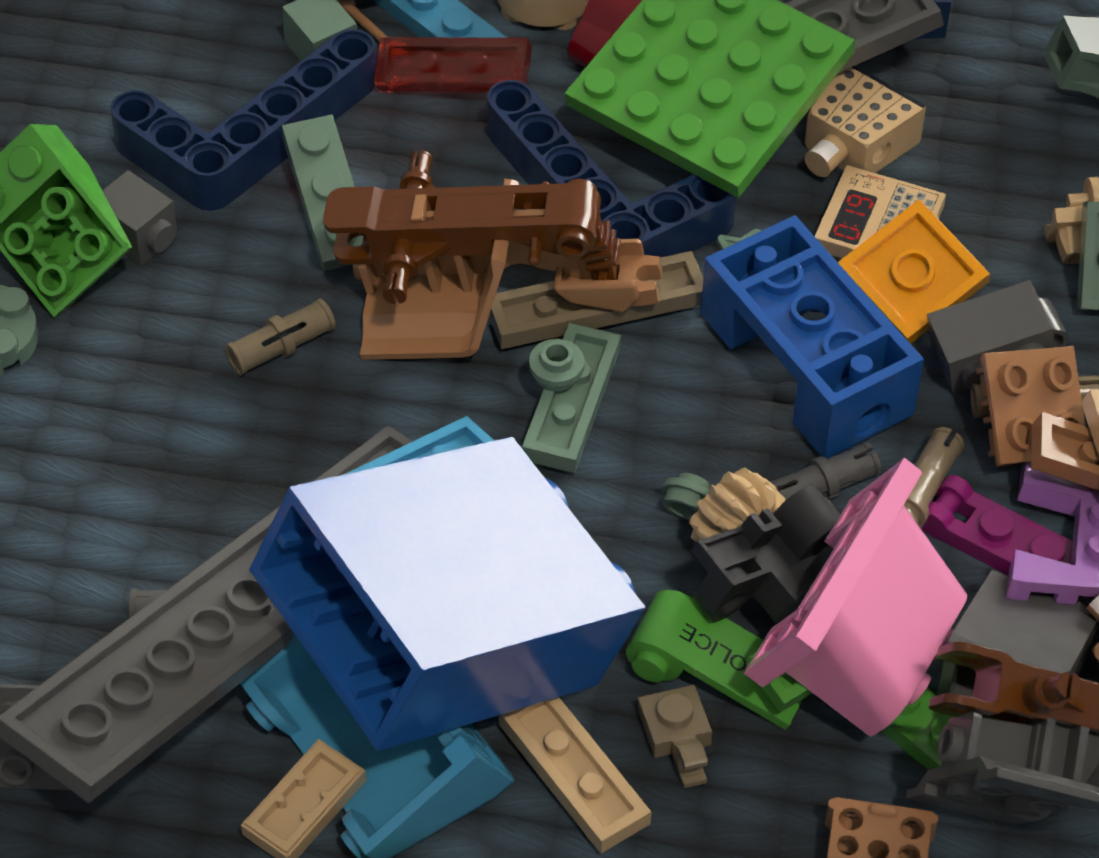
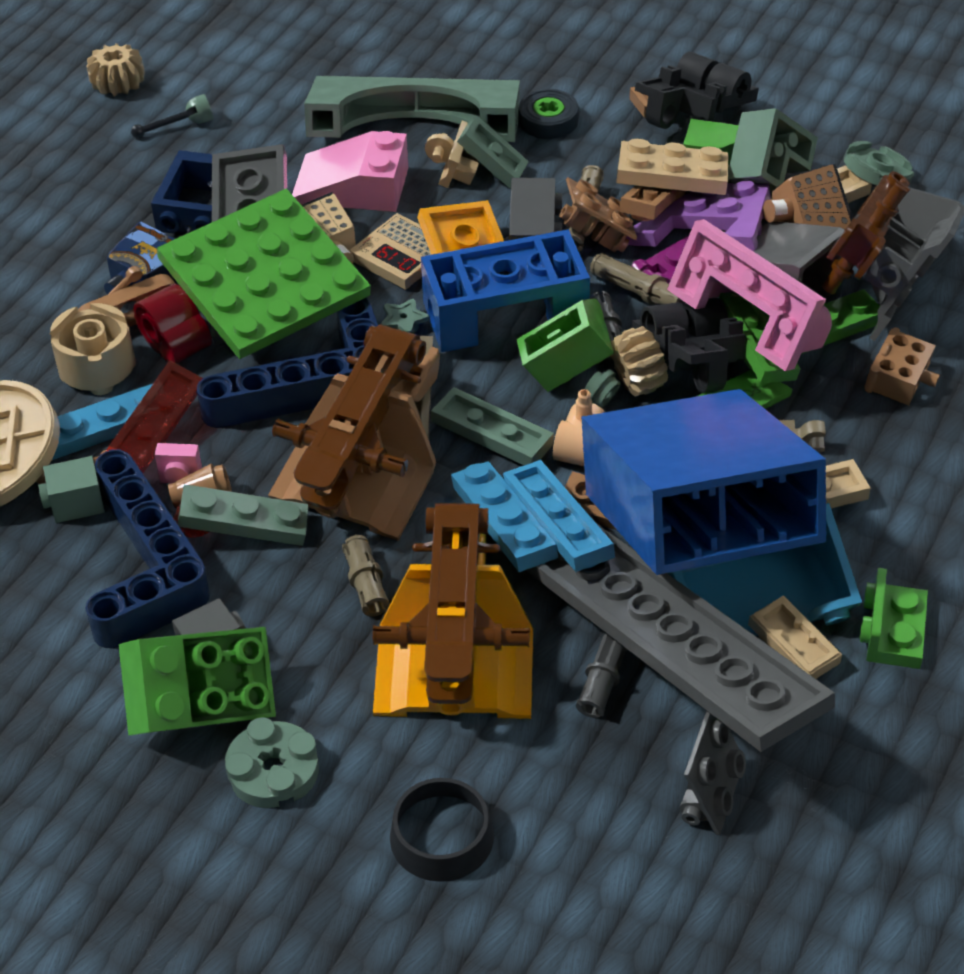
camera: 70 degrees left, 5 degrees down
sand green plate [529,339,585,391] -> none
none -> bright pink plate [155,443,202,483]
none -> medium nougat cone [168,463,232,508]
none -> bright pink slope [292,131,409,212]
none -> piece [372,503,533,719]
none -> dark azure plate [451,461,558,572]
none -> bright green slope [517,298,614,392]
none -> light nougat piece [553,389,605,466]

